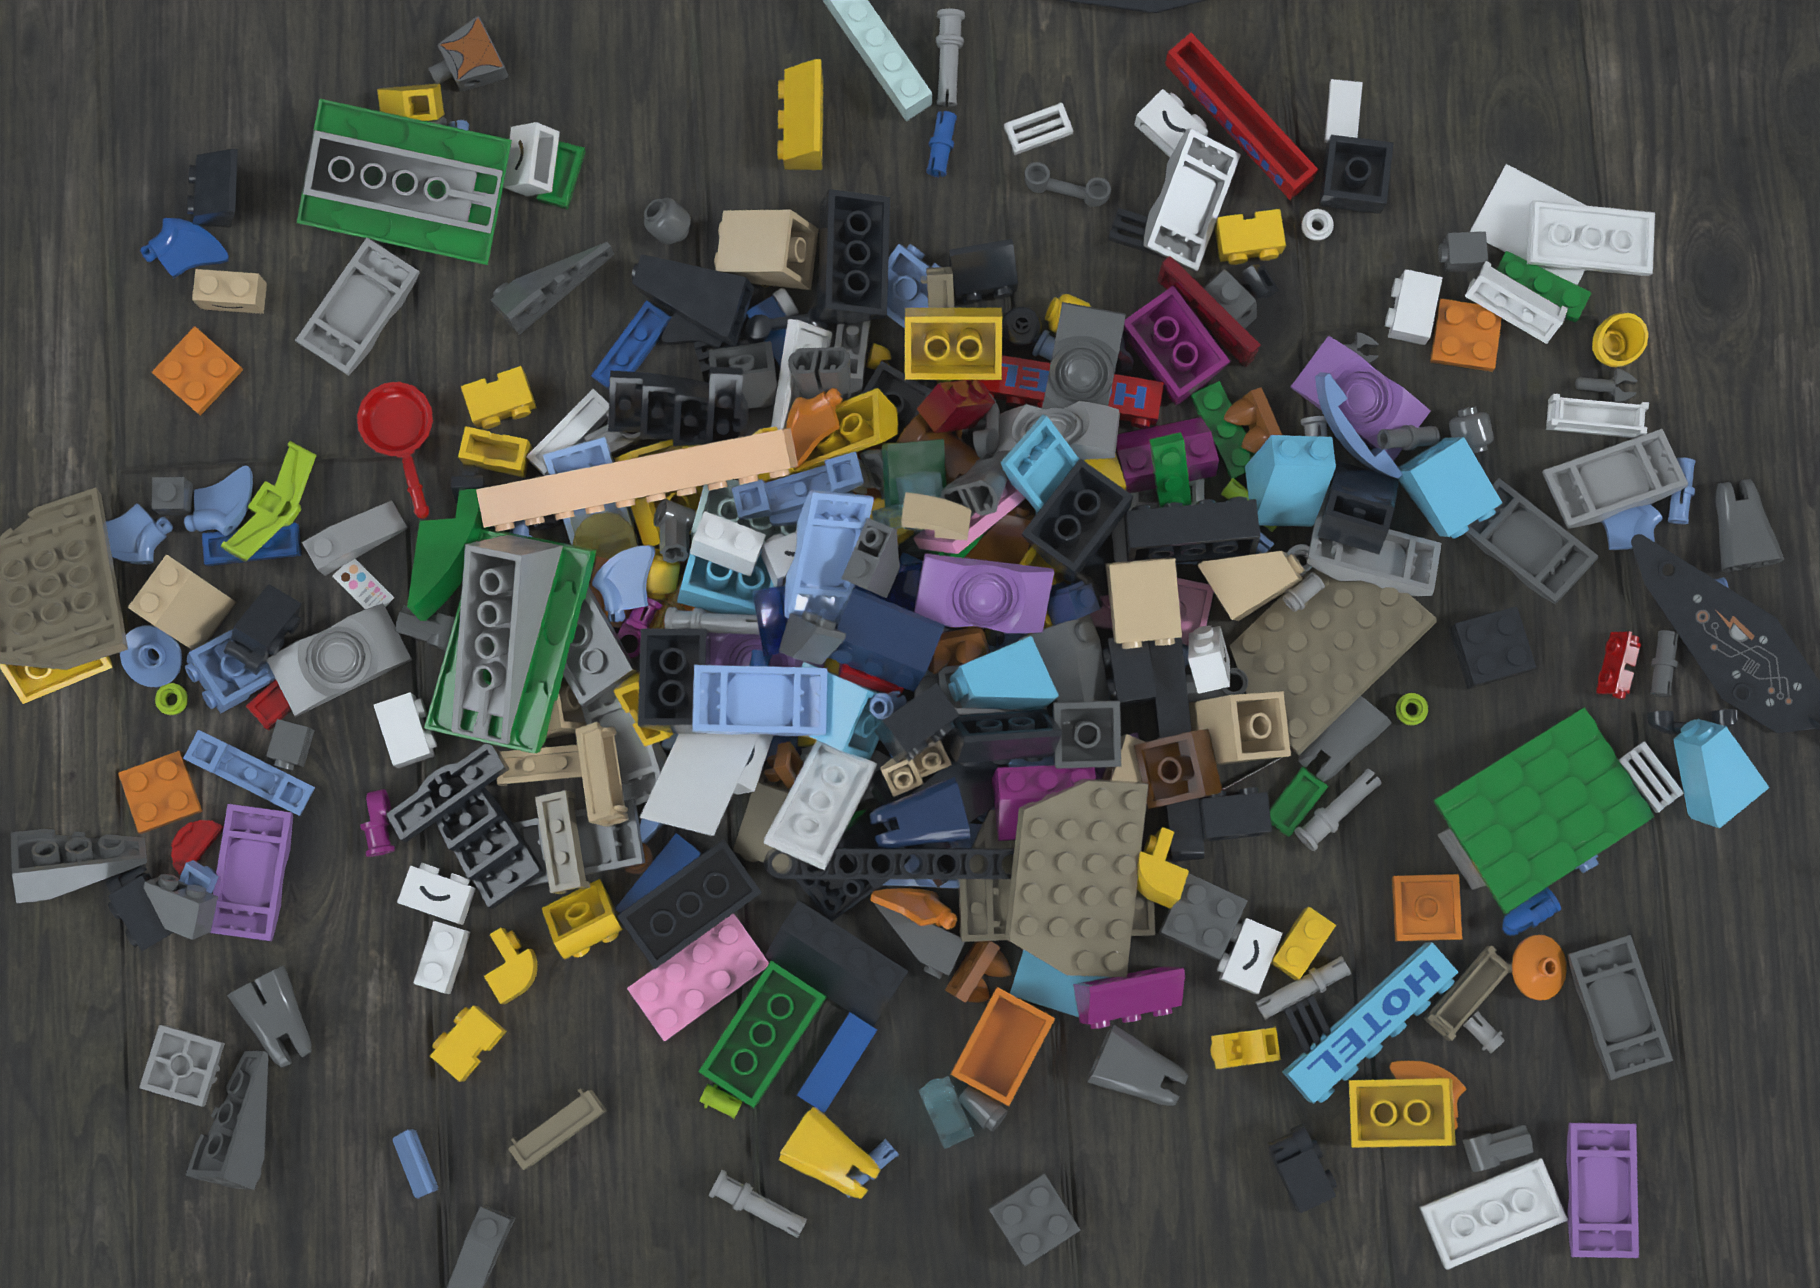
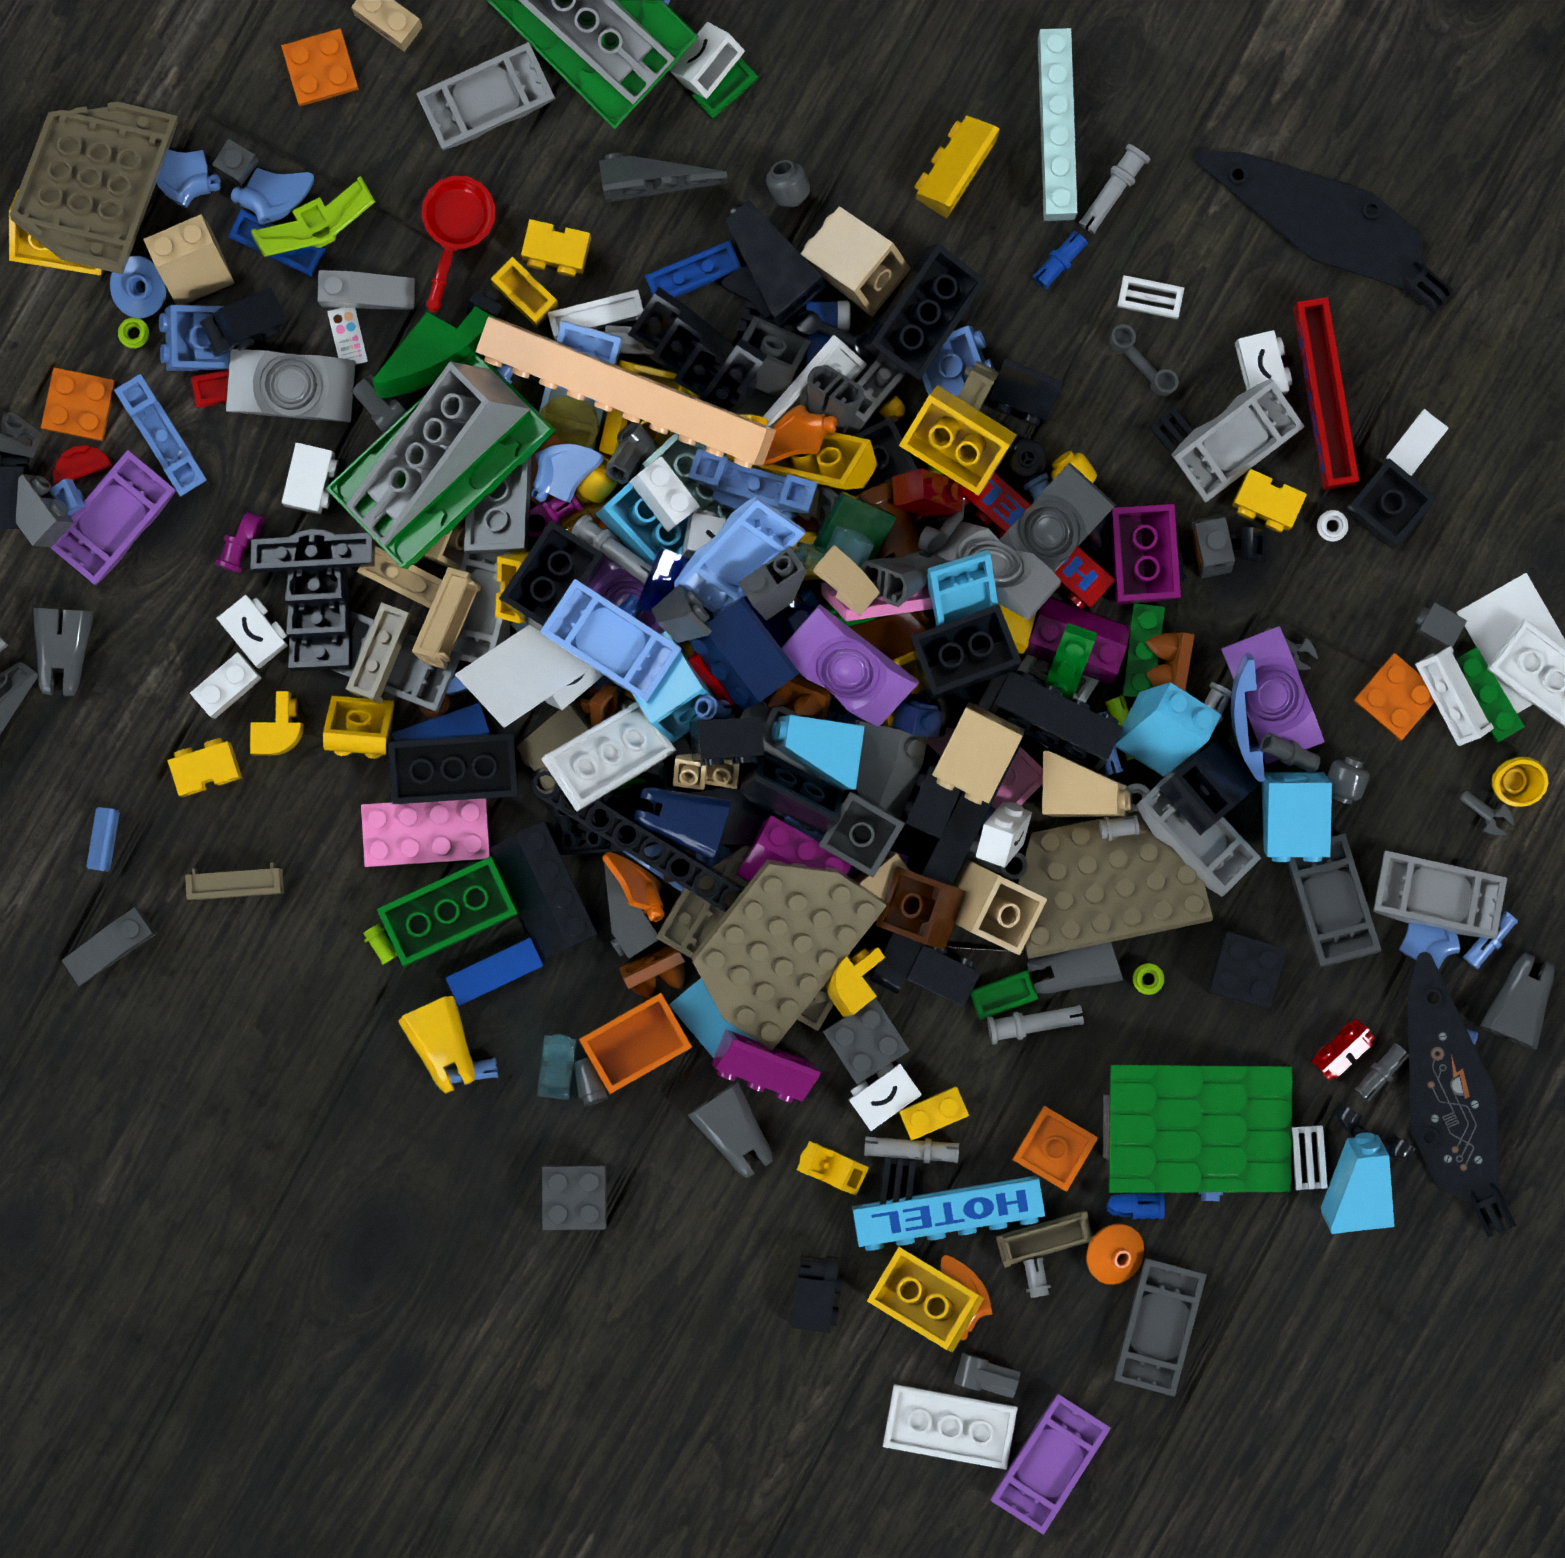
camera: 25 degrees right, 5 degrees up
dark grey brick [267,719,315,771] -> none
light grey pin [708,1170,807,1238] -> none
dark red tile [1157,256,1261,367] -> none
white brick [1385,269,1442,345] -> none
white container [1546,394,1649,438] -> none

